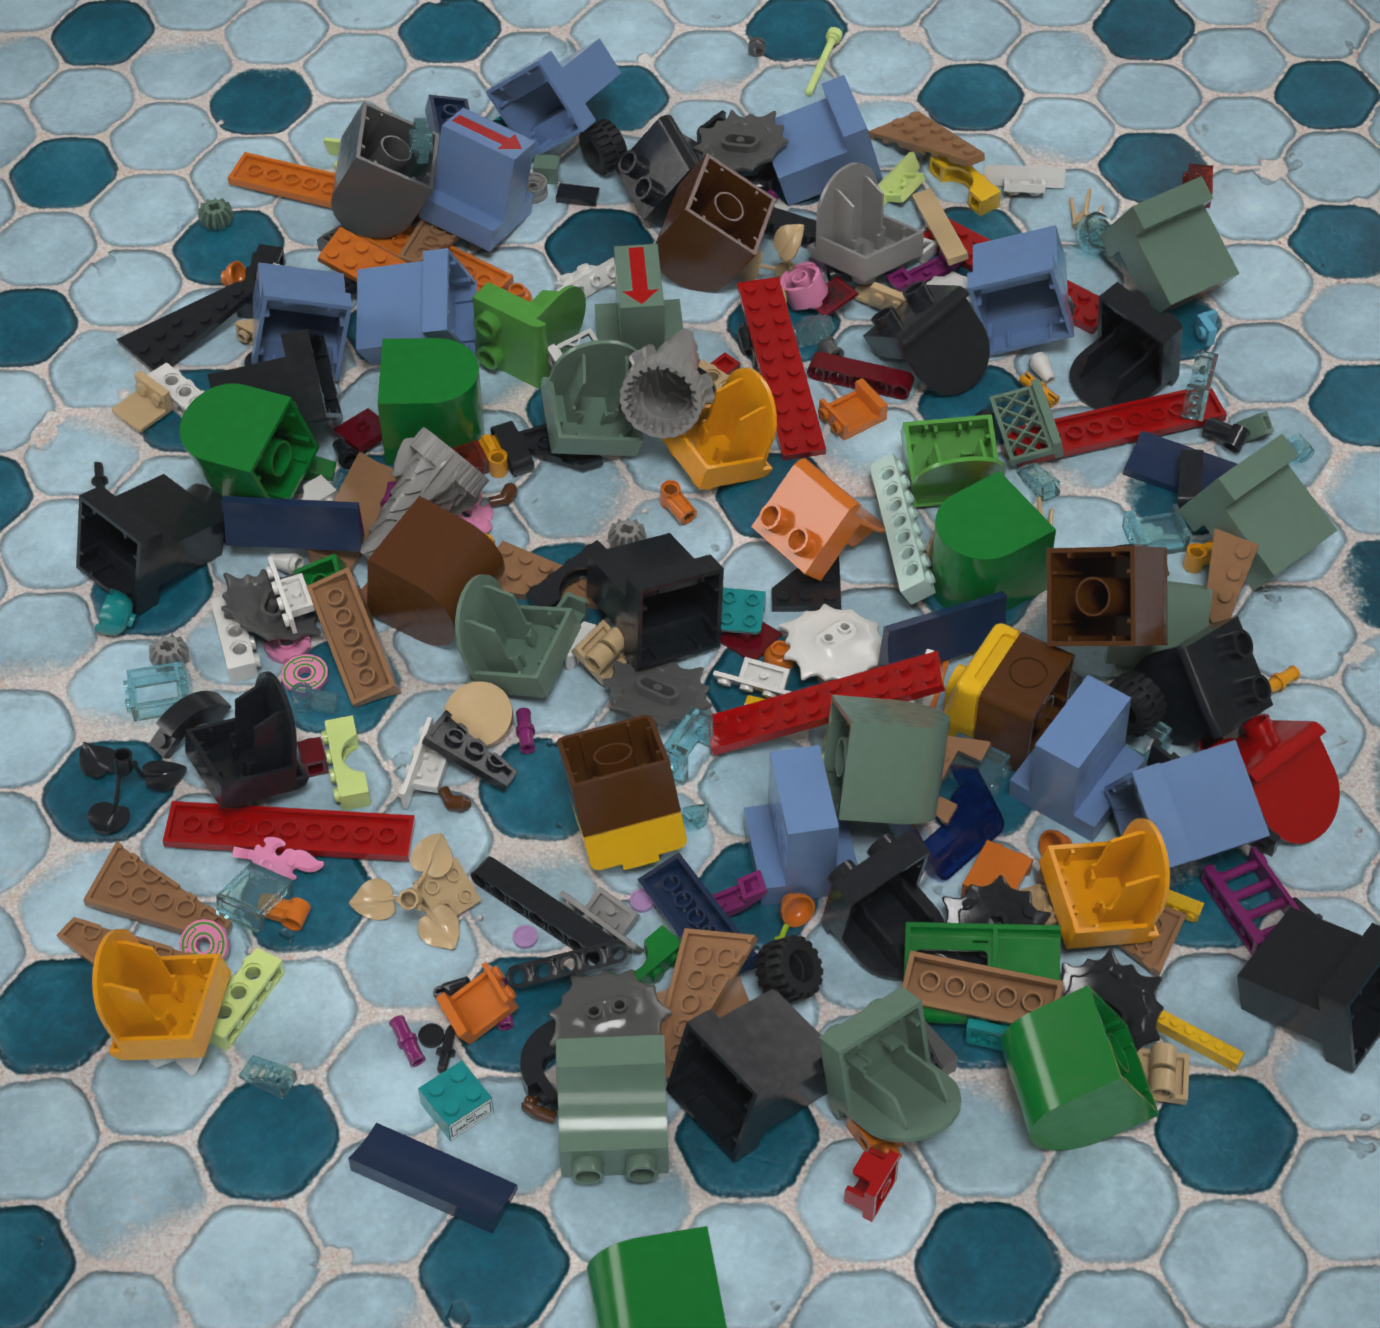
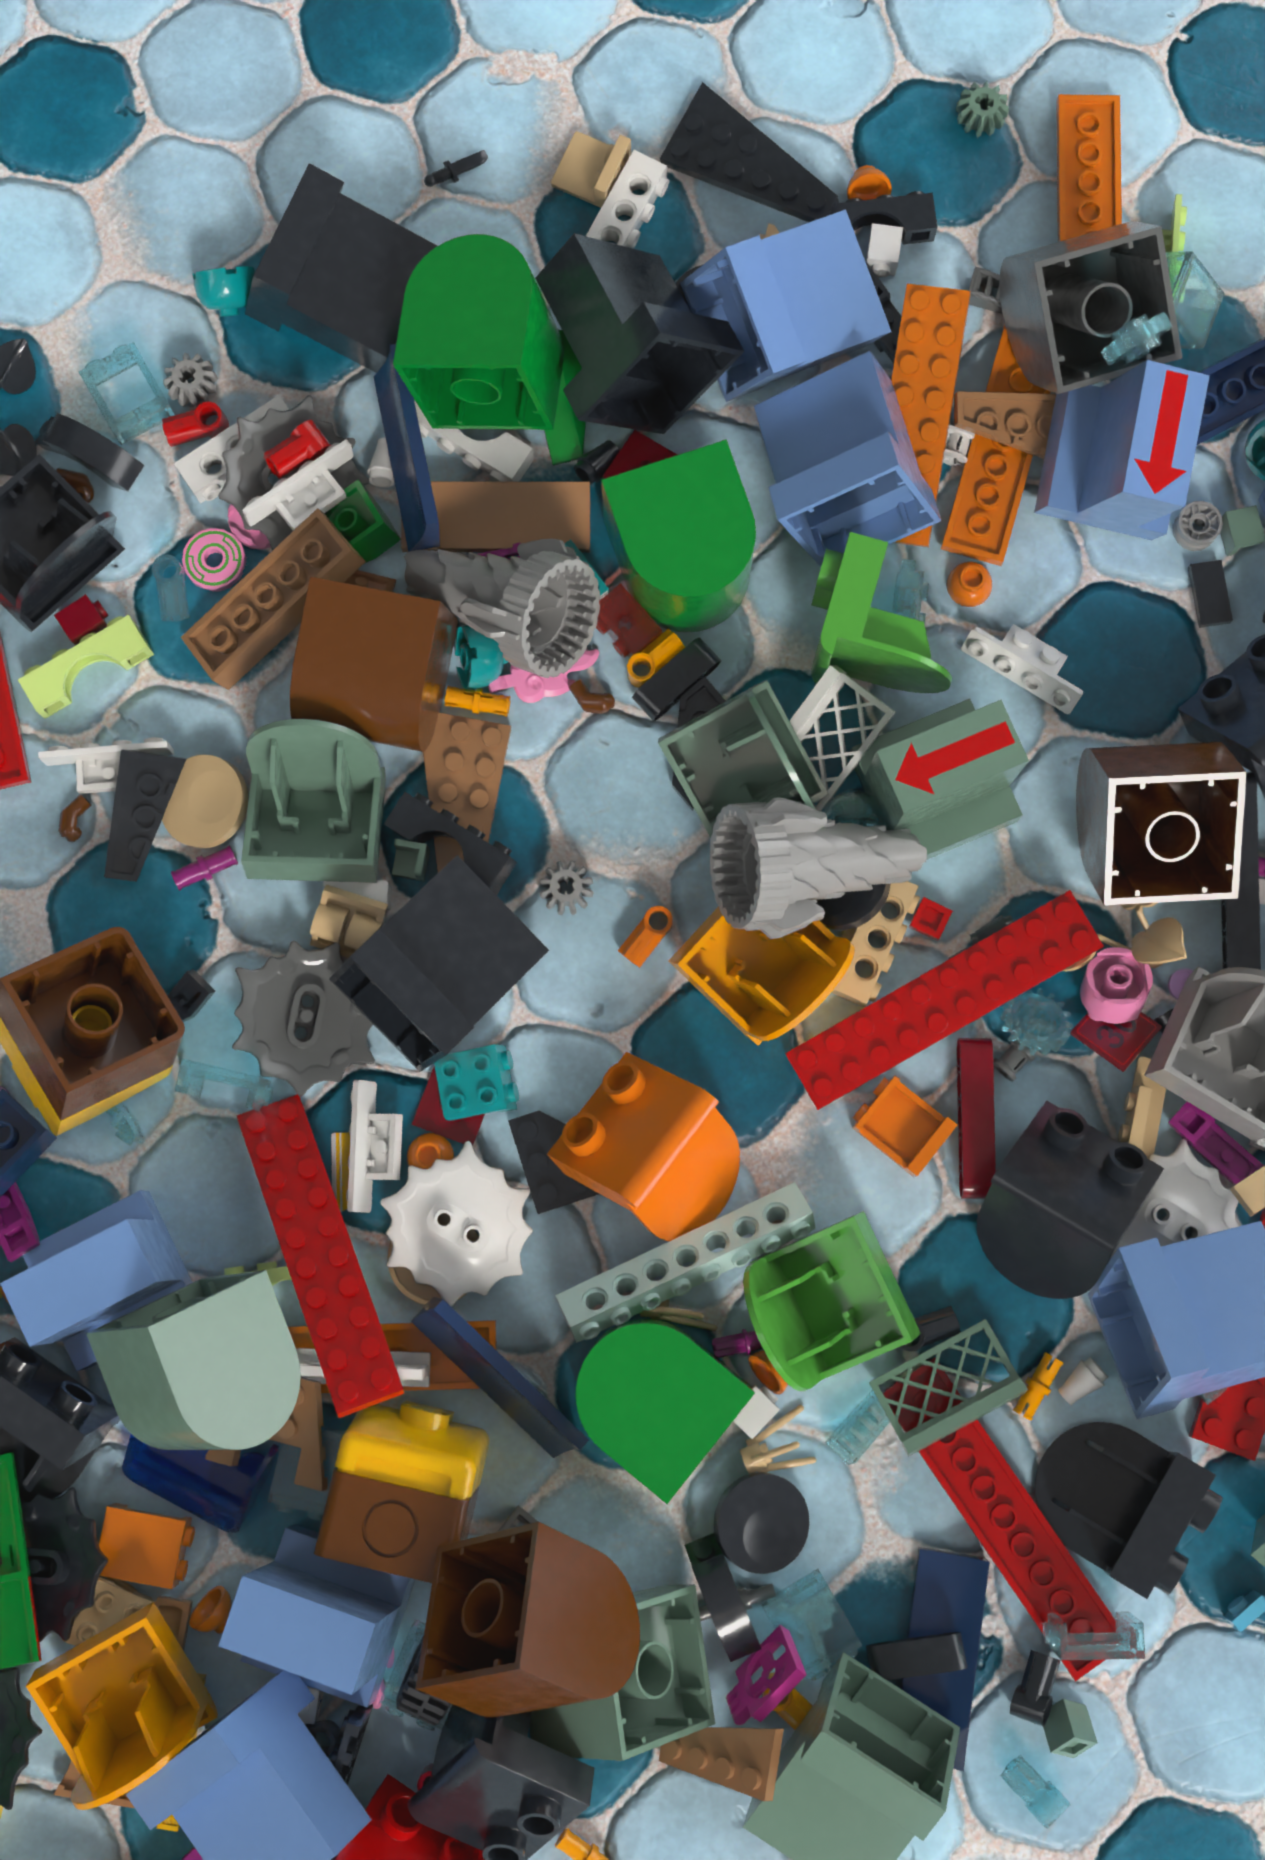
camera: 75 degrees right, 30 degrees up
none -> red piece [162,401,229,447]
none -> red piece [263,420,331,479]
none -> black piece [714,1472,810,1574]
none -> dark pink piece [726,1625,807,1725]

